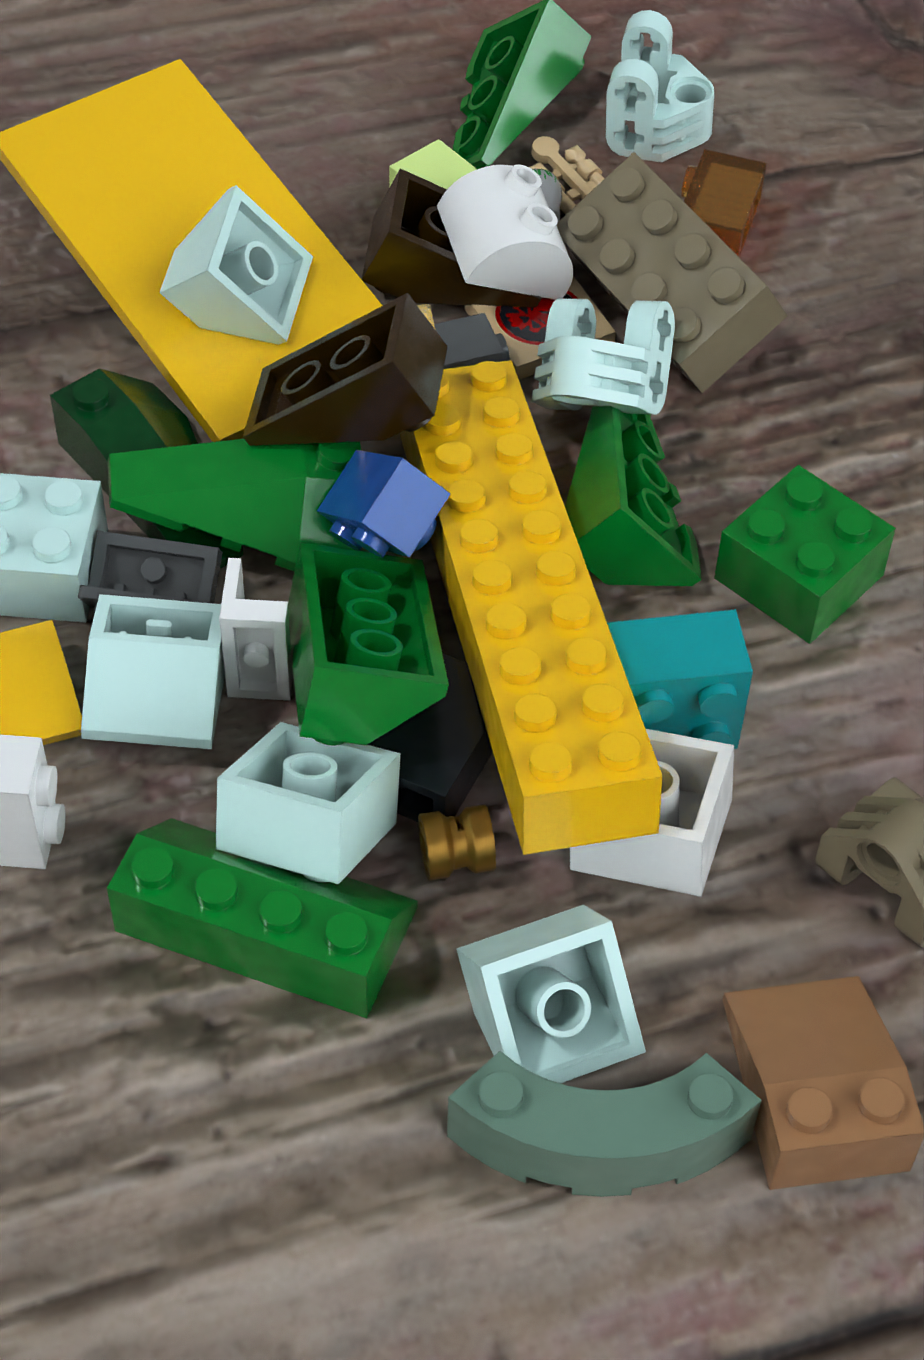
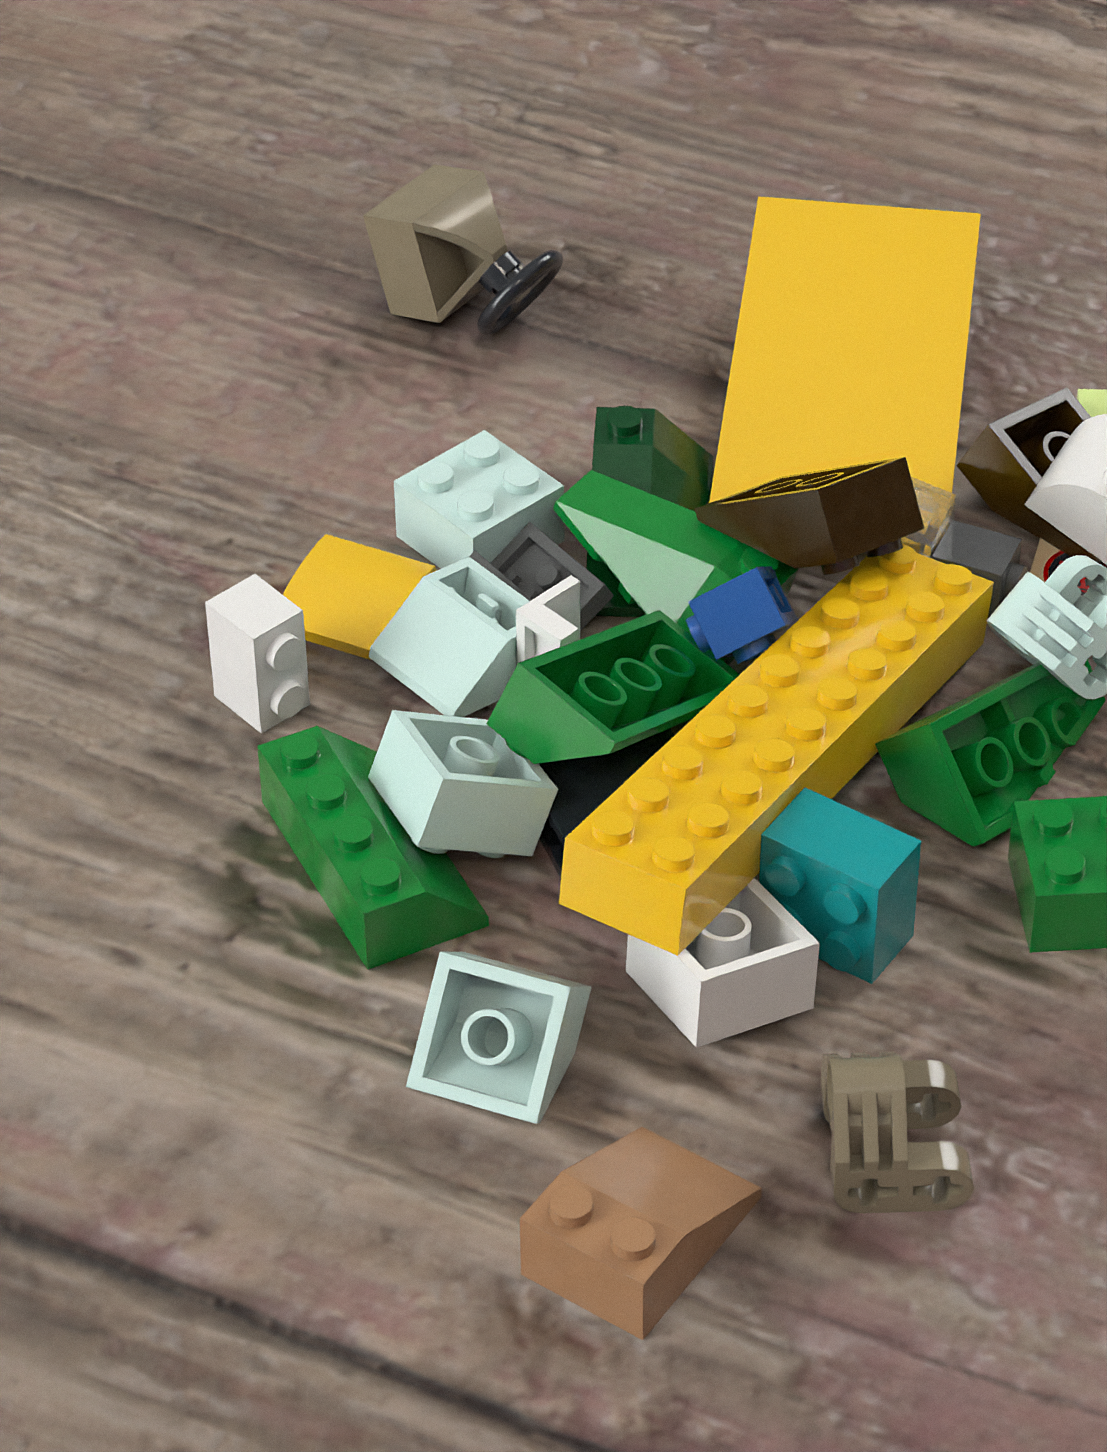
camera: 45 degrees right, 10 degrees down
light aqua slope [160,185,313,345] -> none
pearl gold wheel [418,805,496,881] -> none
sand green brick [447,1051,762,1197] -> none

